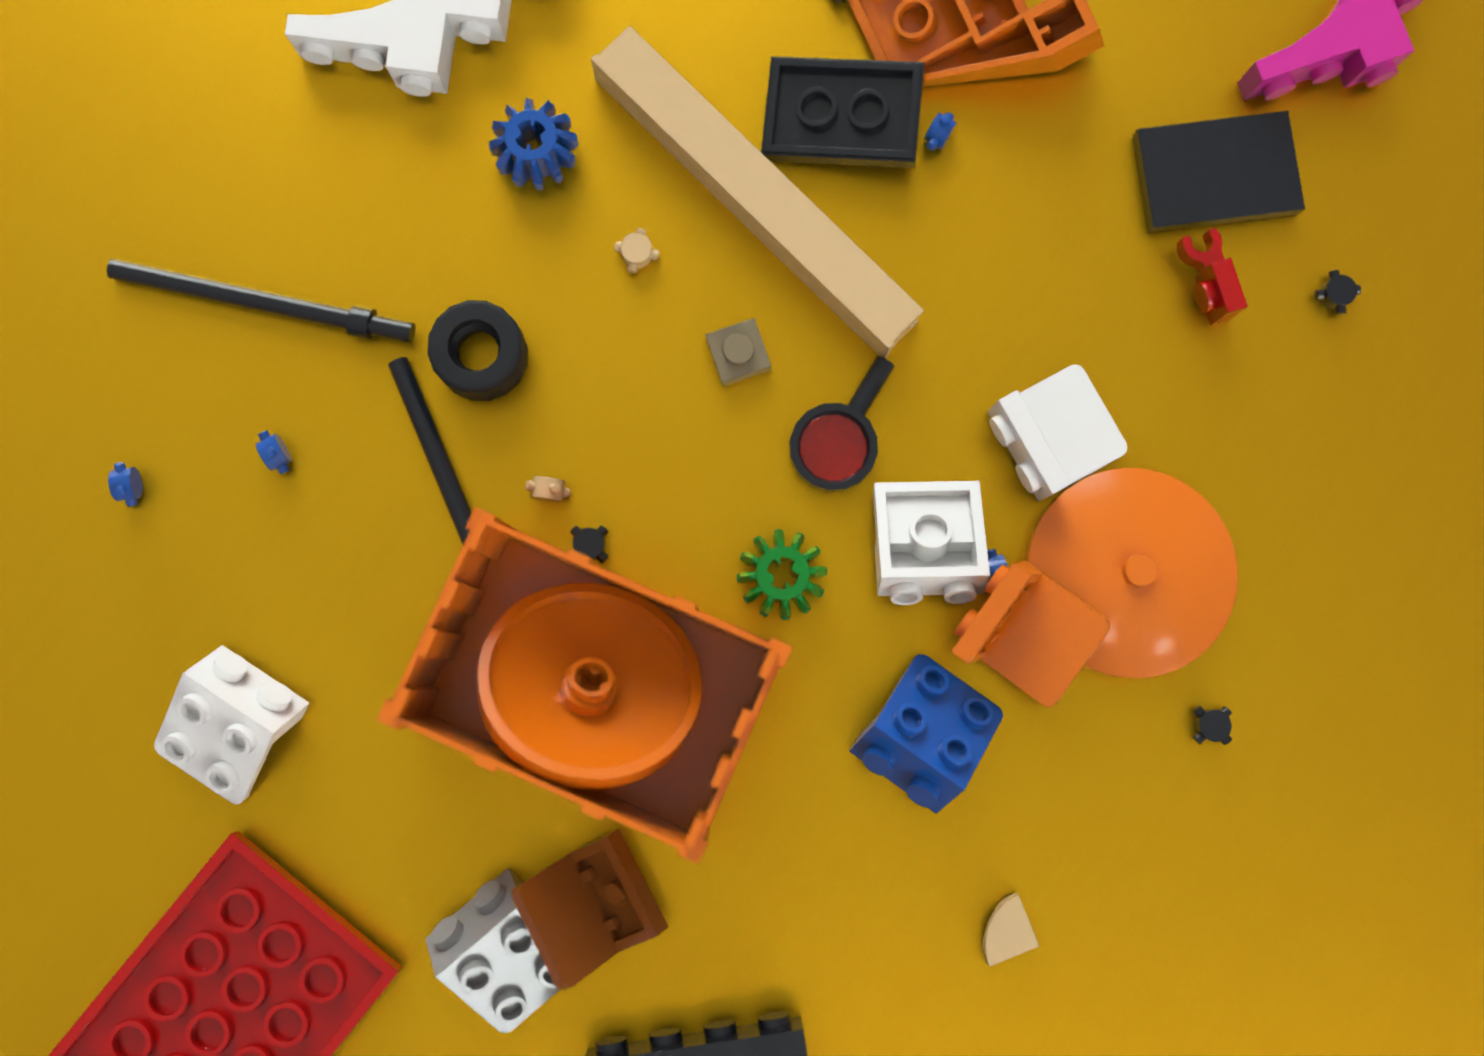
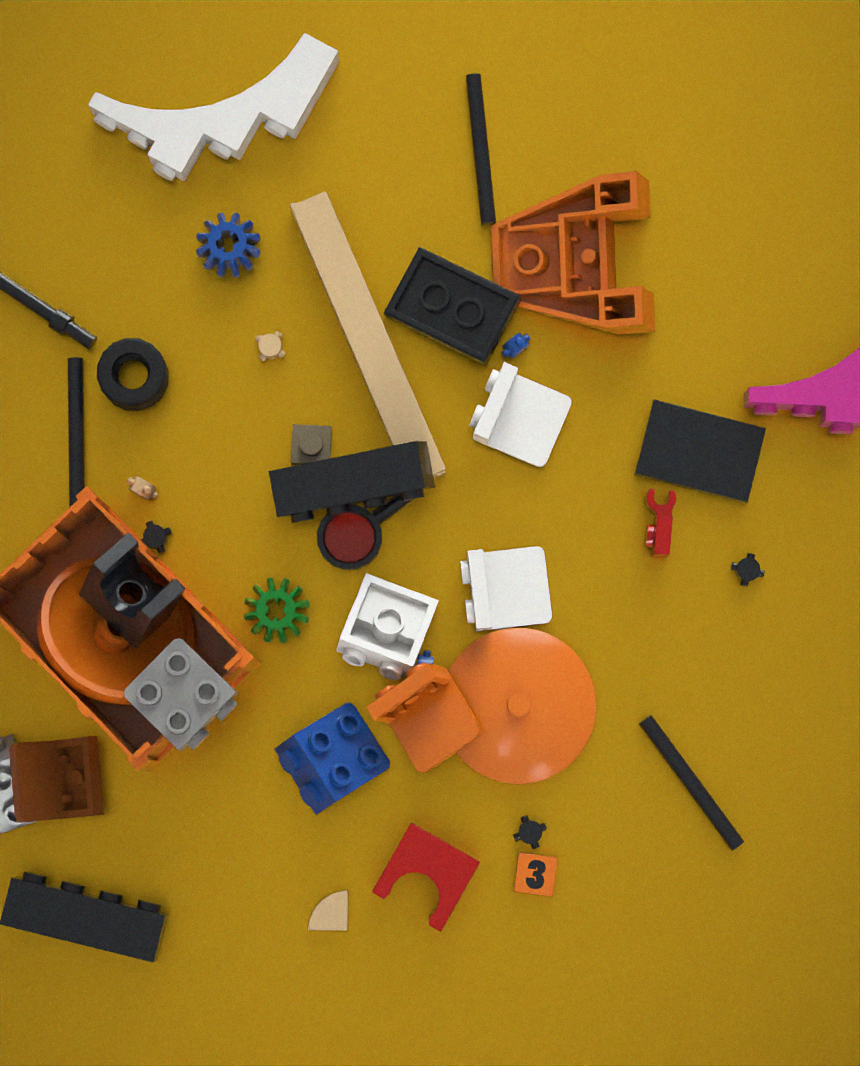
camera: 25 degrees right, 0 degrees up
none -> black piece [79,533,186,649]
none -> light grey bracket [124,638,239,751]
none -> black brick [269,441,435,523]
none -> red piece [372,822,480,932]
none -> white bracket [469,362,571,467]
none -> orange tile [514,852,558,897]
none -> black piece [639,715,744,850]

